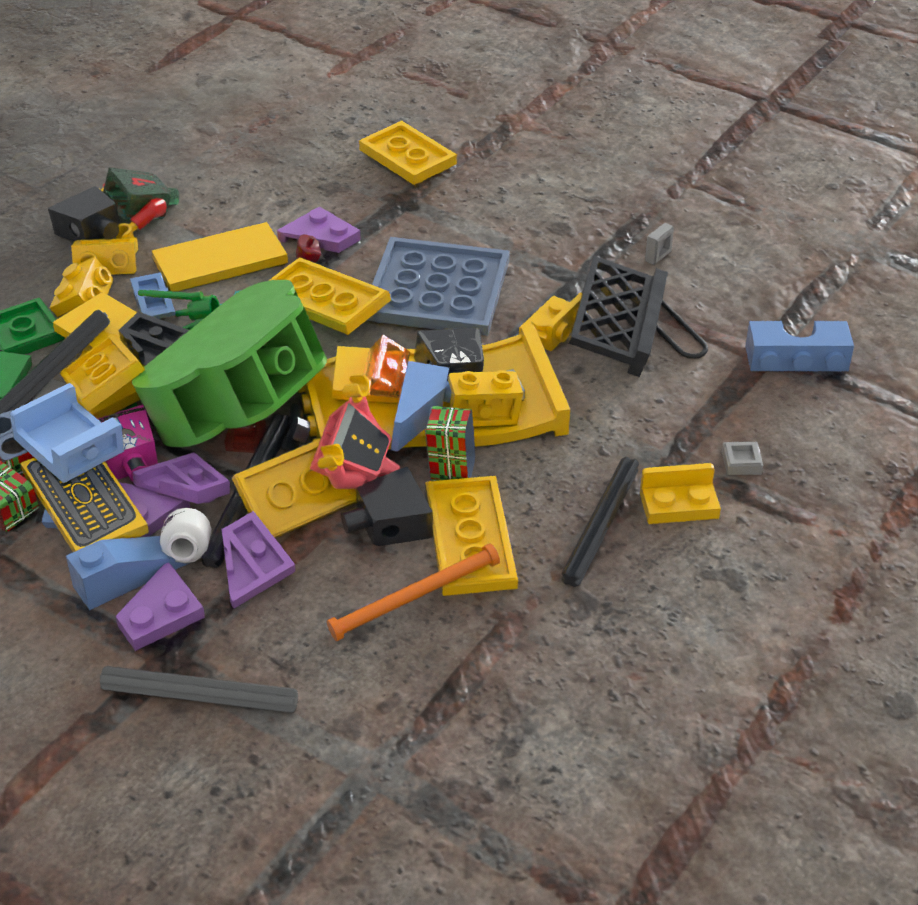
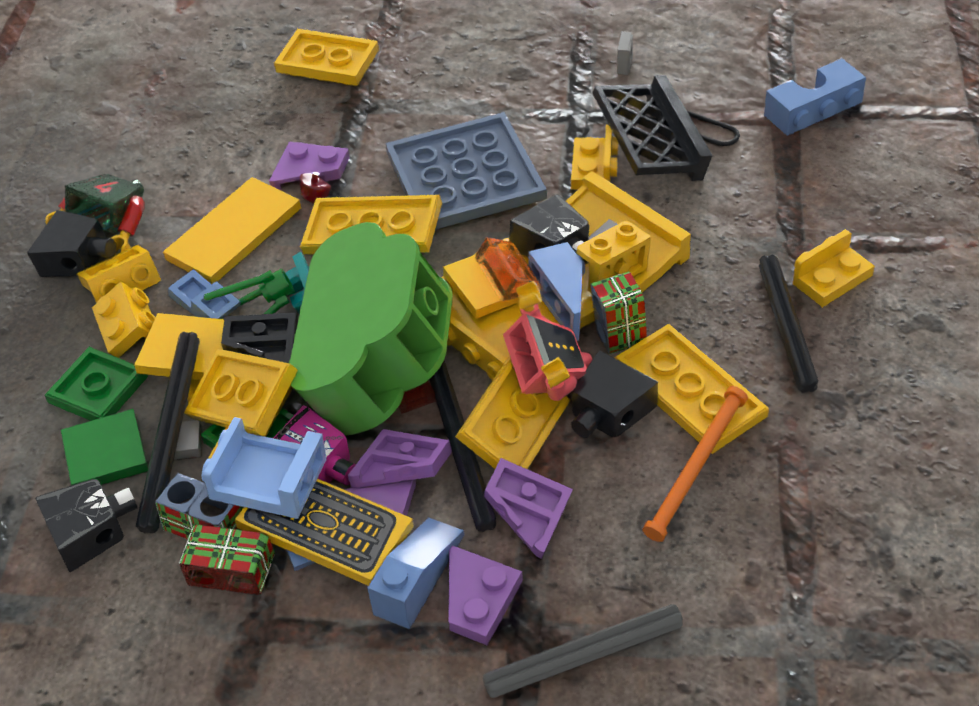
camera: 25 degrees left, 5 degrees up
white head [160,508,212,563] -> none
black bar [282,402,310,452] -> none
light grey tile [722,442,763,475] -> none

